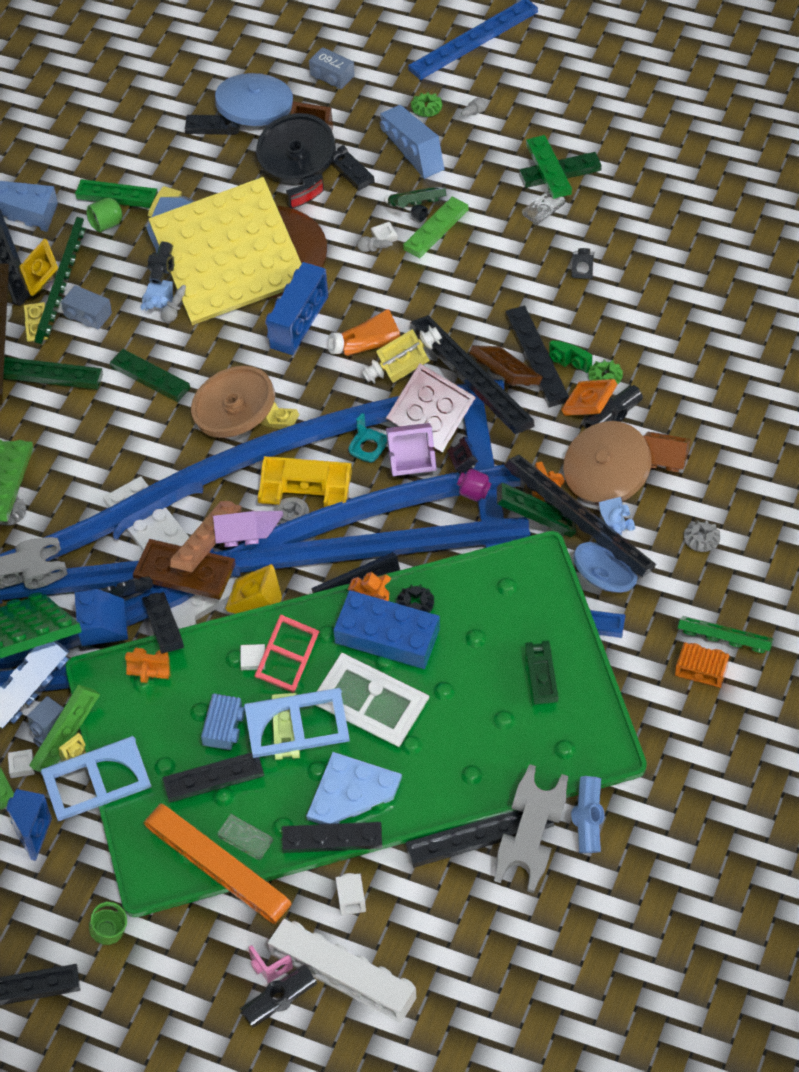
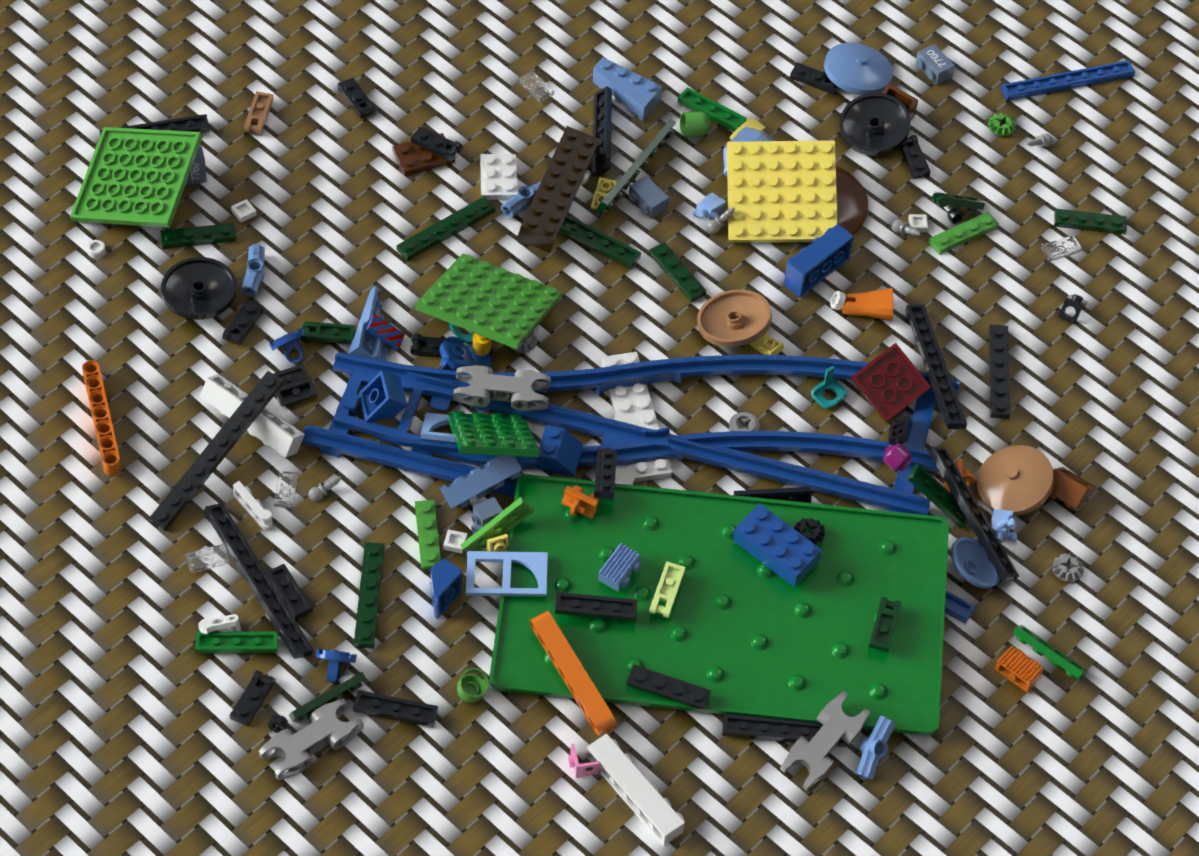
camera: 15 degrees right, 0 degrees up
yellow slope [19,239,58,296] -> none
black plate [102,576,153,598] -> none
reddish brown plate [133,539,236,600] -> none
black axle [148,241,175,285] -> none
nougat plate [170,501,241,572] -> none
lavender slope [213,511,283,547] -> none
clear plate [217,814,273,861] -> none
yellow slope [225,564,282,614] -> none
black piece [240,964,317,1028] -> none
white tile [241,644,265,670] -> none
light blue window [244,688,350,758] -> none
coral window [255,615,319,693] -> none
yellow bracket [257,456,352,507] -> none
slope [286,174,324,209] -> none
light blue plate [307,752,402,824] -> none
white door [316,653,429,747] -> none
white brick [336,873,366,916] -> none
orange hips [348,572,391,601] -> none
light yellow plate [362,325,442,384] -> none
medium blue wedge [380,105,445,179] -> none
lavender piece [386,423,437,476] -> none
reddish brown plate [469,345,543,386] -> none
green plate [526,135,572,199] -> none
green slope [549,340,593,374] -> none
orange tile [561,379,617,416] -> none
black piece [583,385,643,429] -> none
bright green gear [588,359,623,385] -> none

